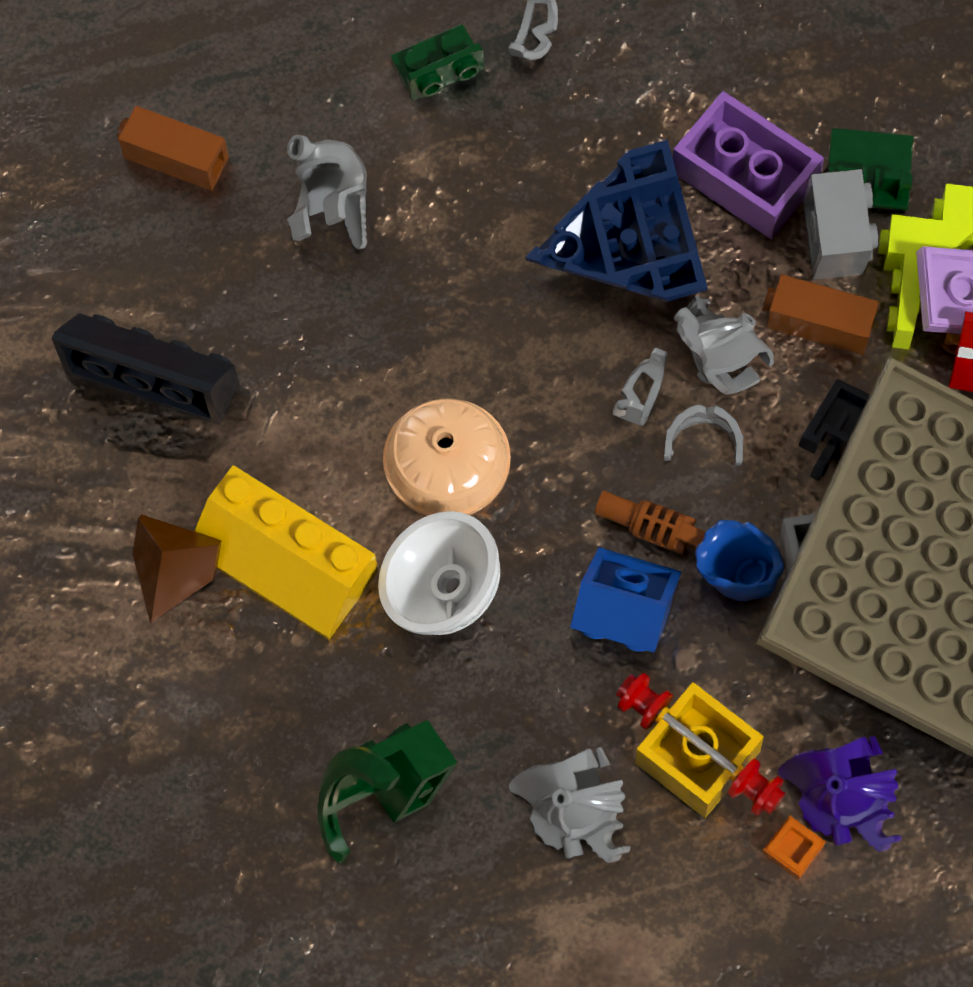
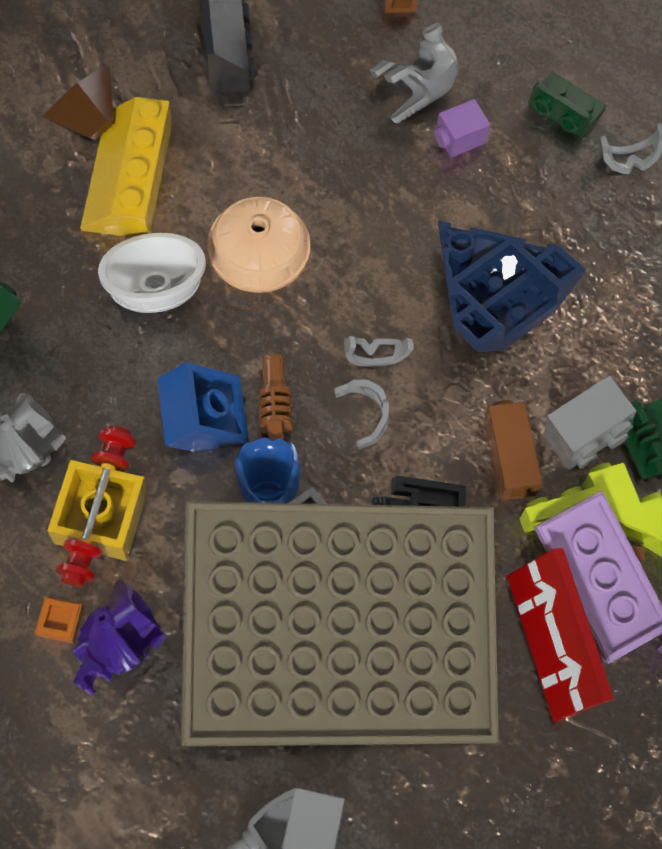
camera: 55 degrees right, 0 degrees up
medium lavender brick [673,91,824,240] -> none
light grey helmet [674,296,774,395] -> none
none -> medium lavender brick [434,99,490,158]

